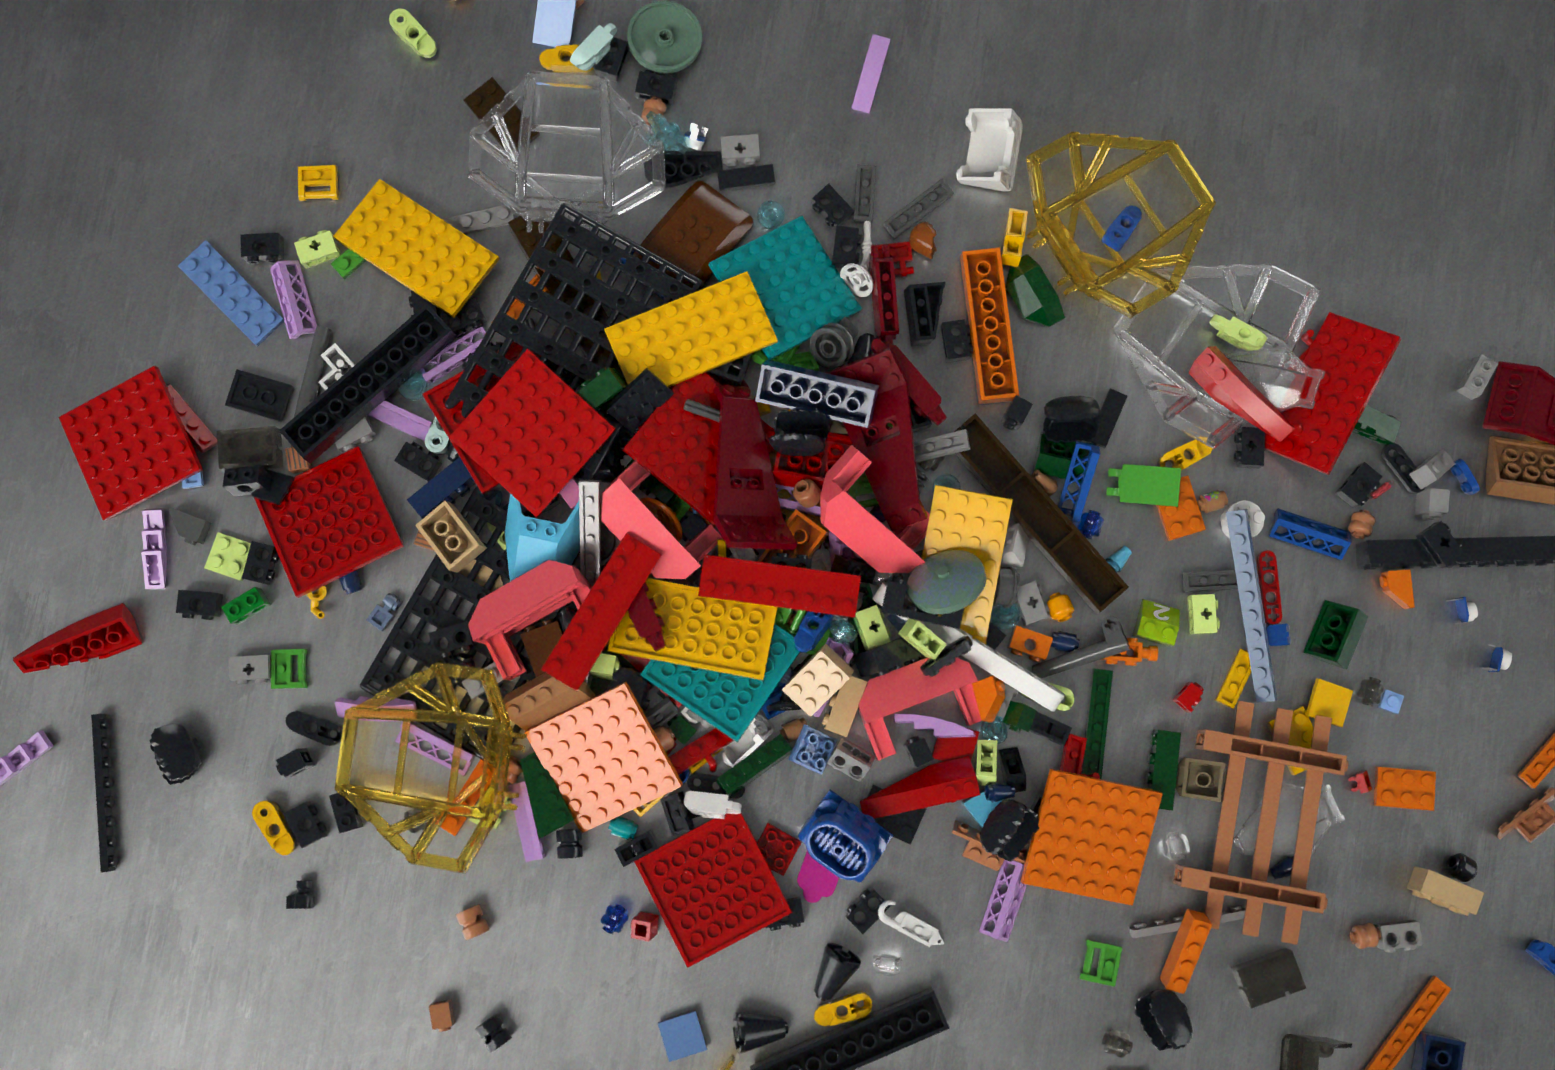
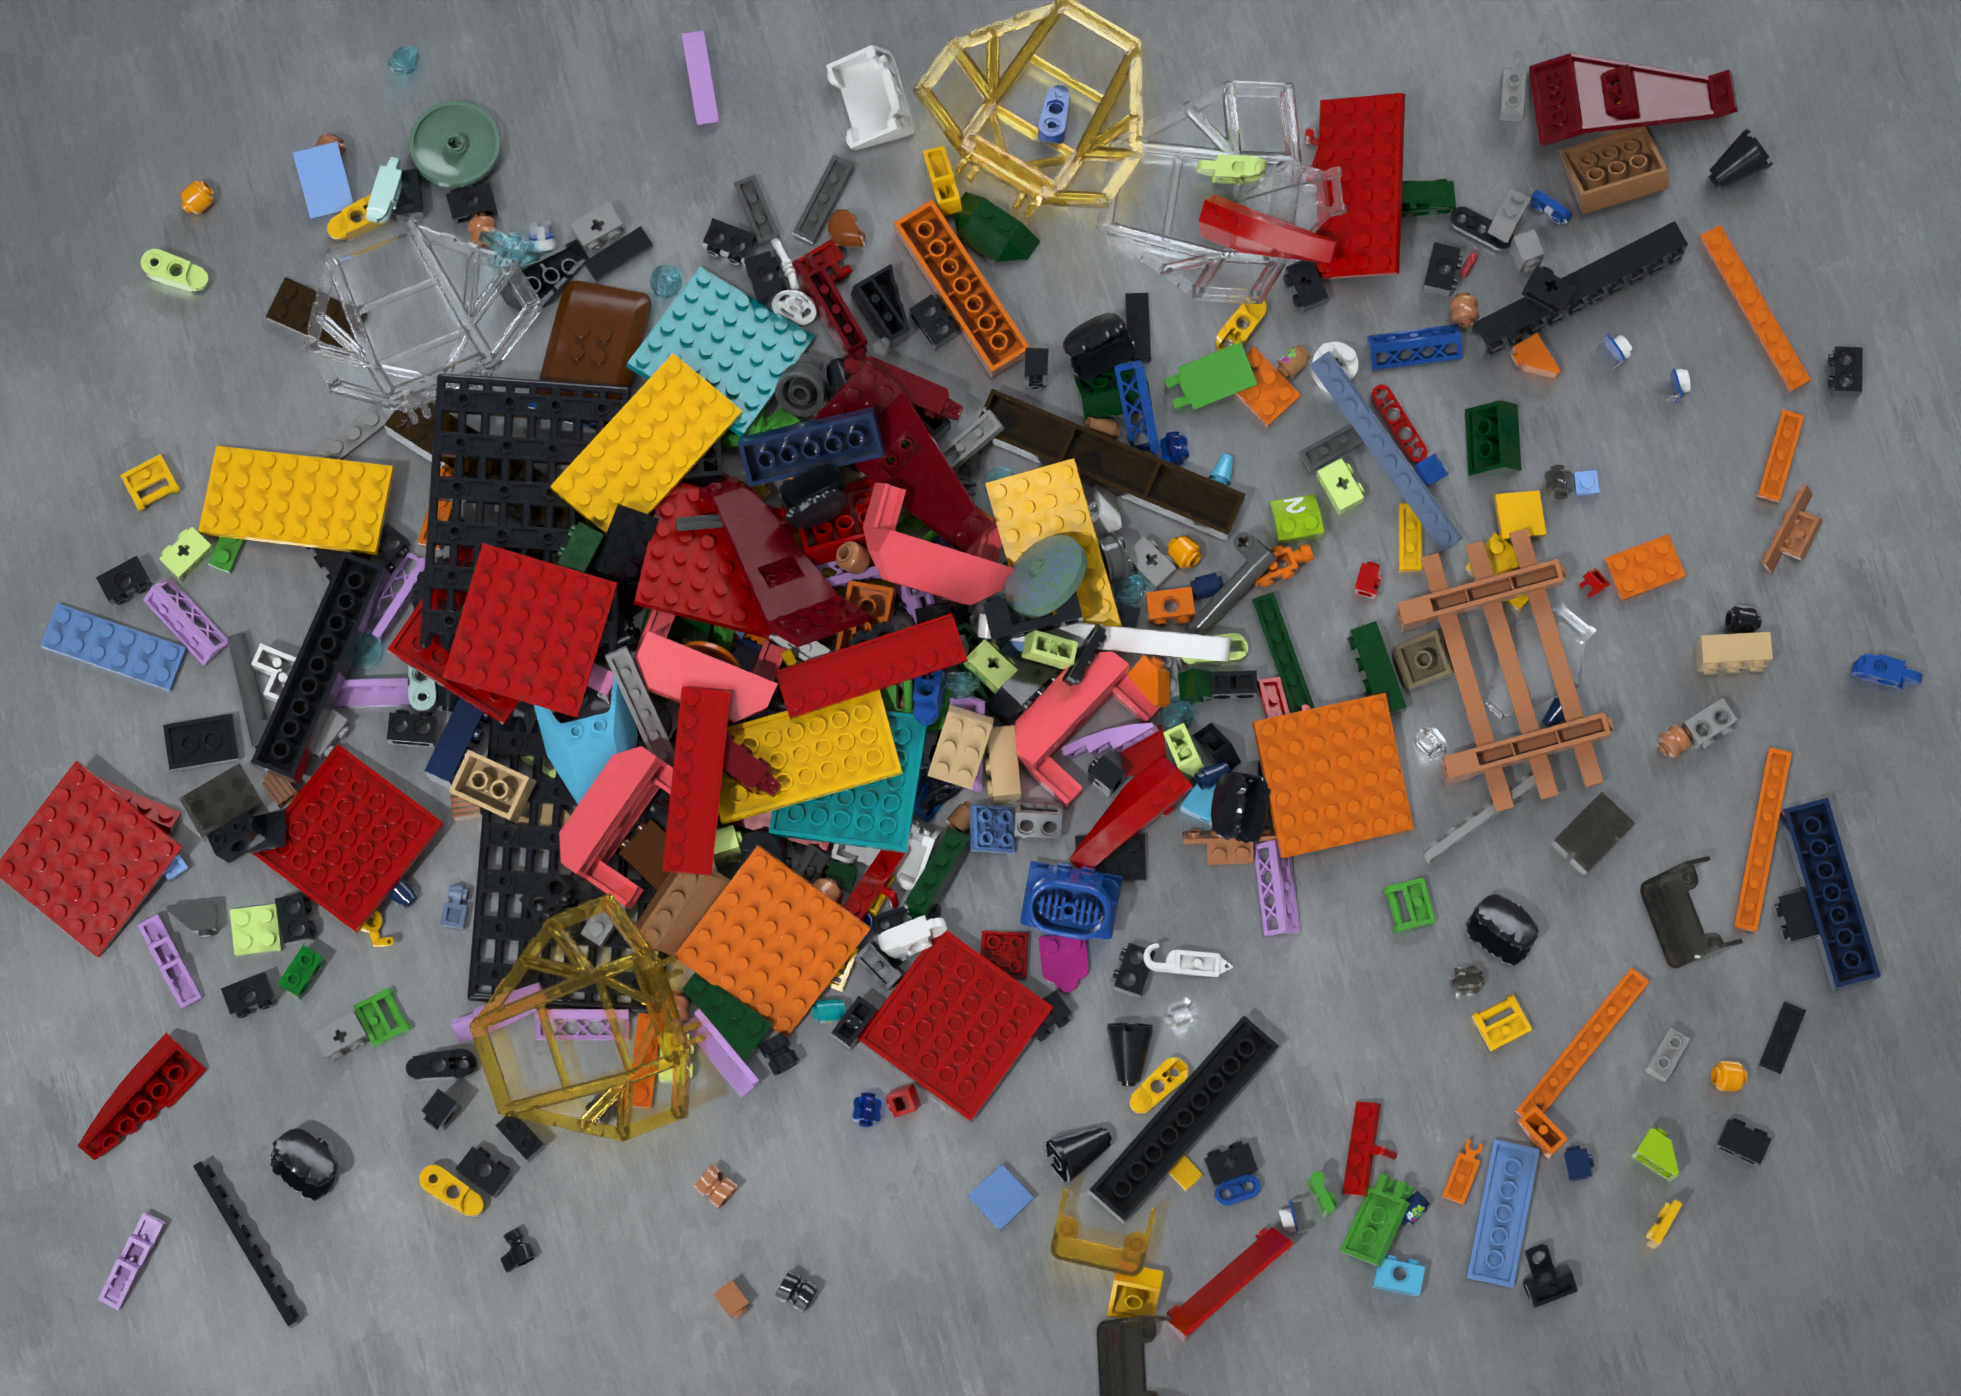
camera: 20 degrees left, 5 degrees down
orange brick [1159,909,1212,994] -> none

